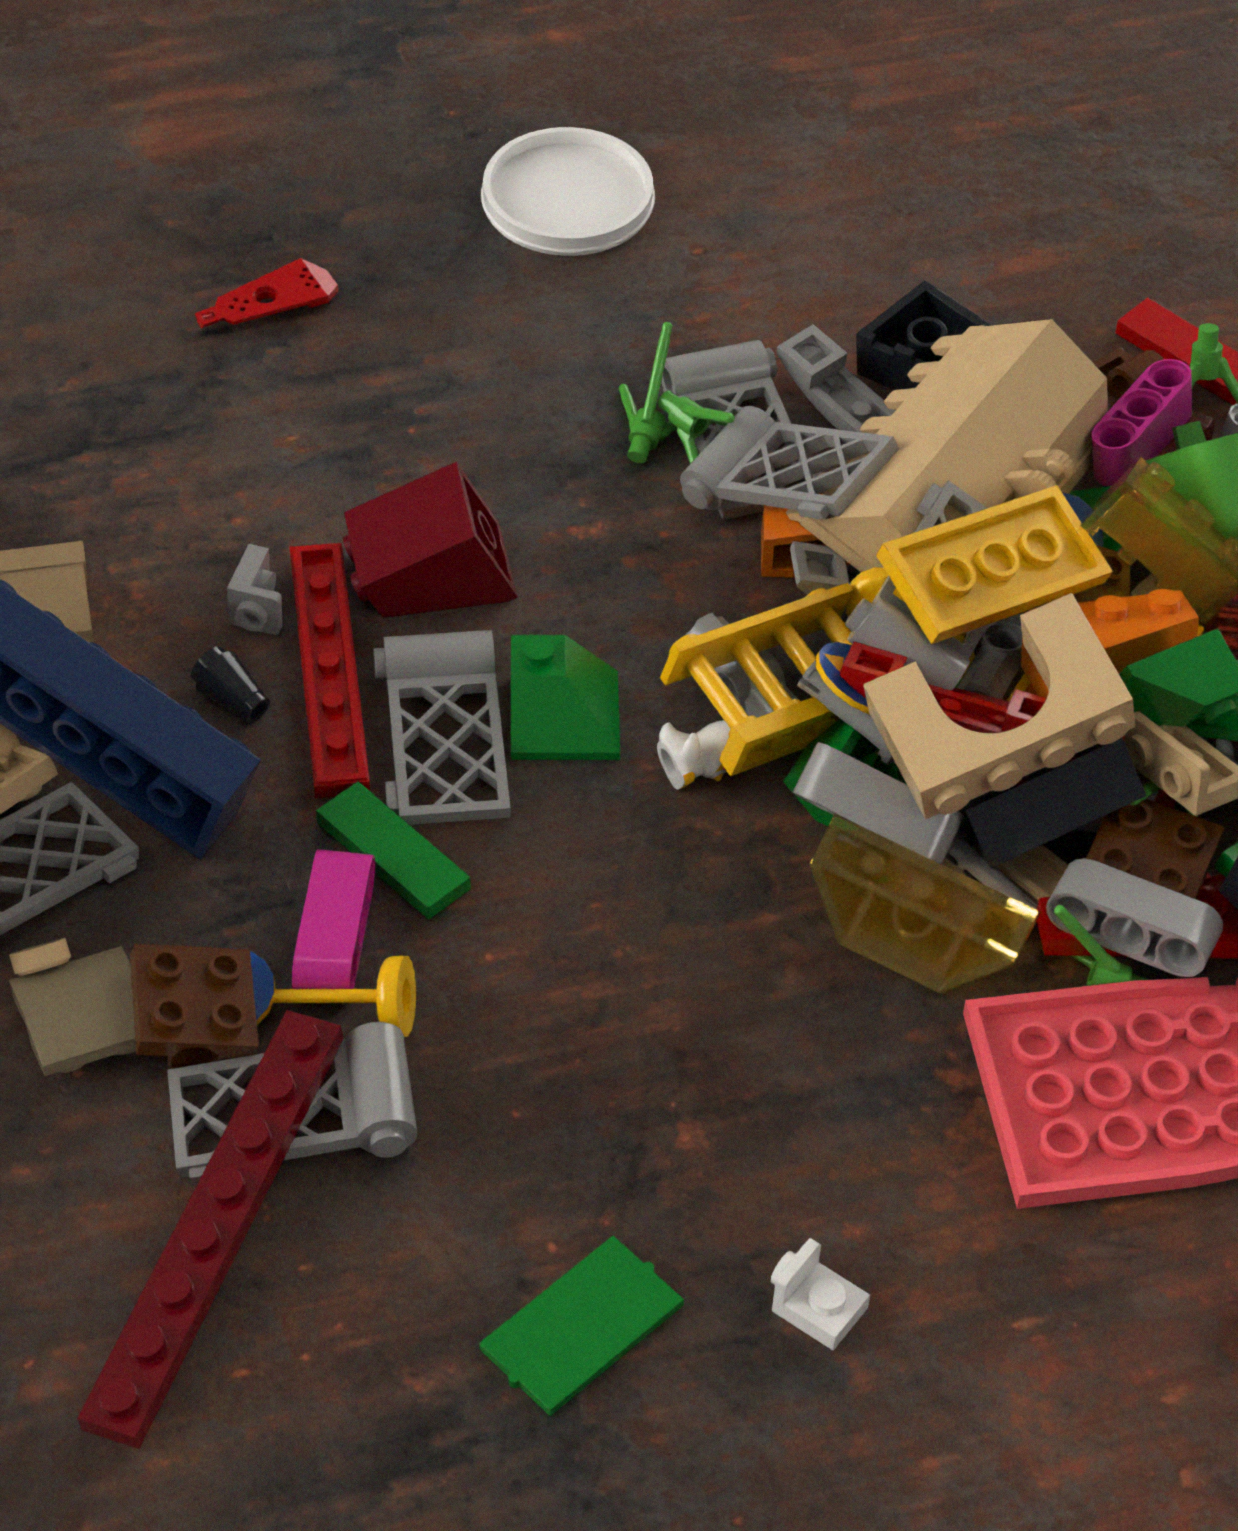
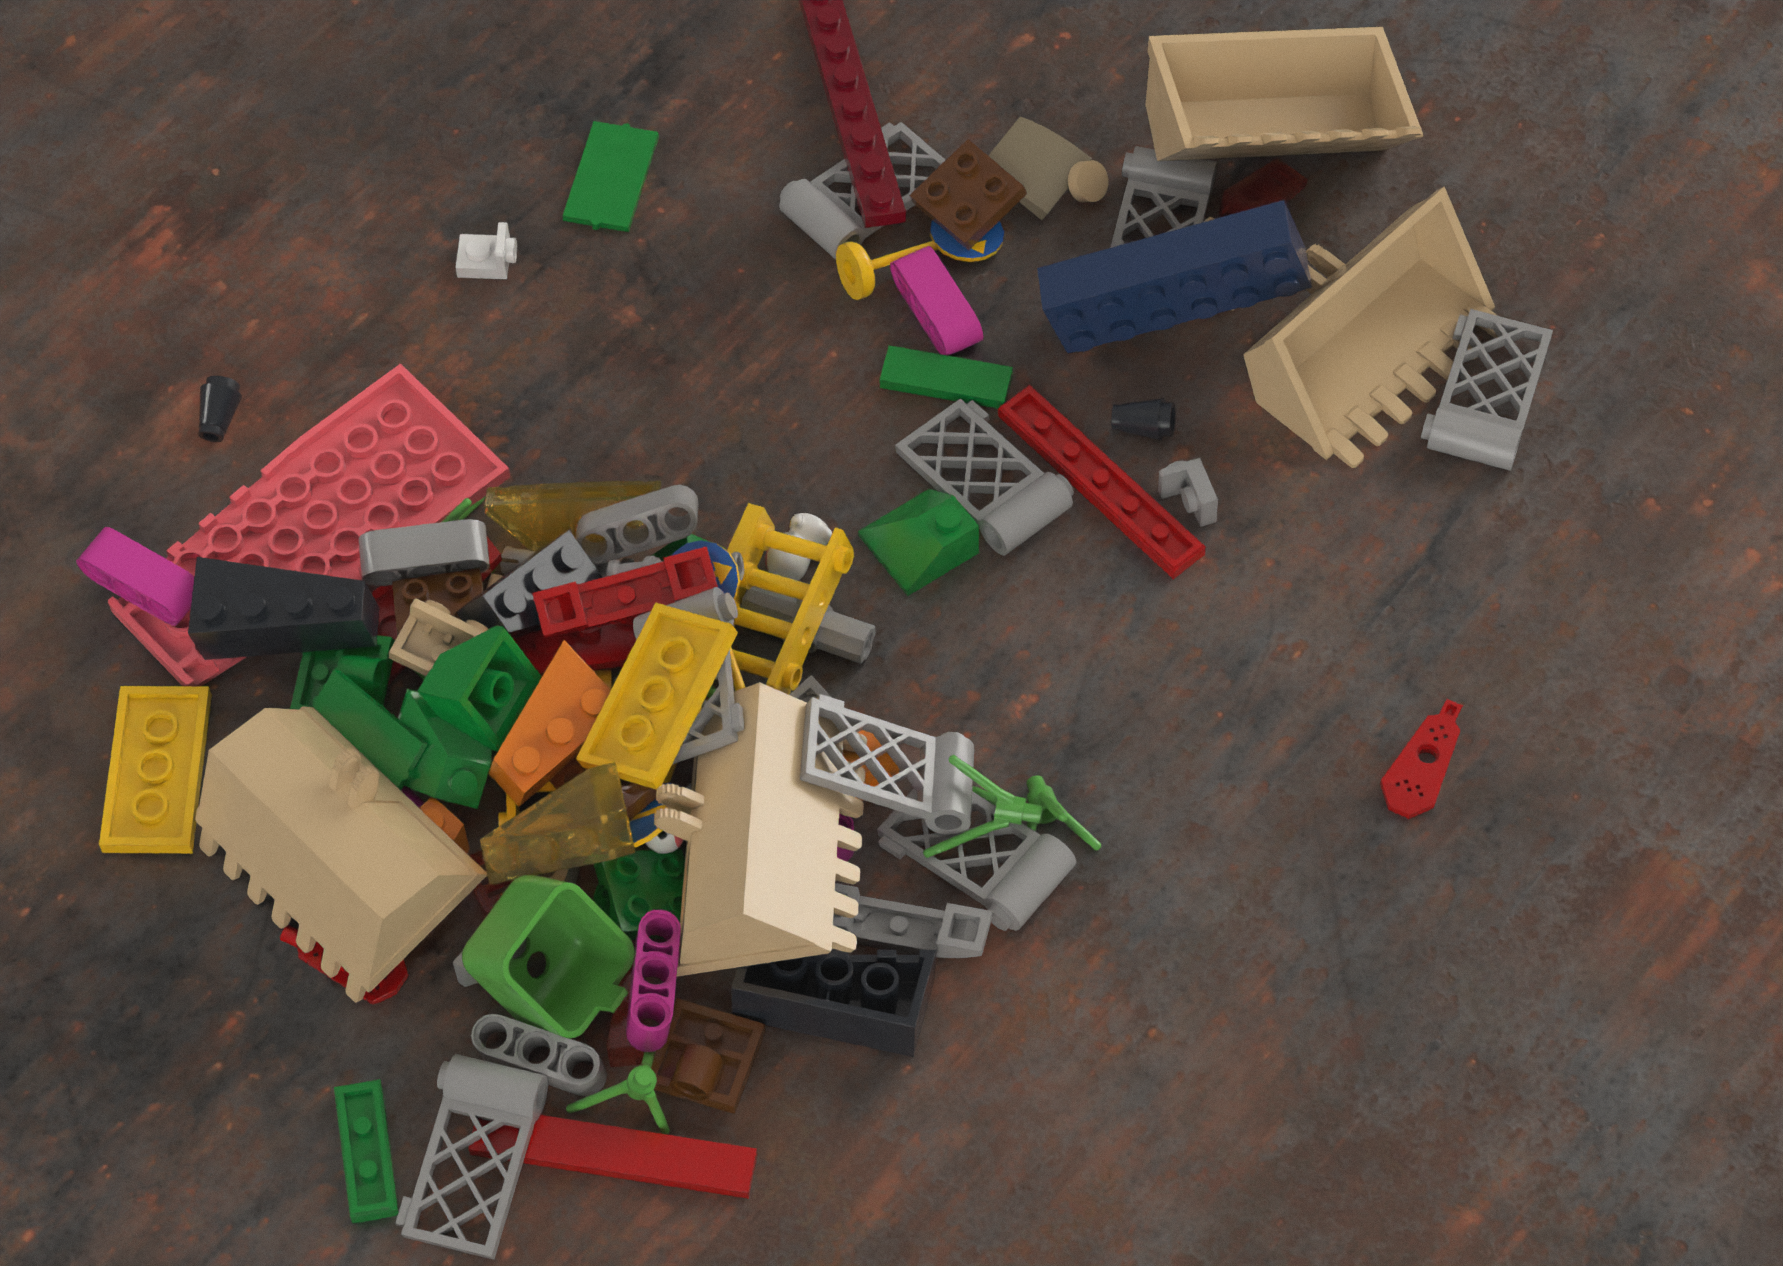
camera: 150 degrees right, 10 degrees up
dark red slope [343,461,518,618] -> none
white brick [481,127,655,256] -> none
tan arch [863,593,1135,820] -> none

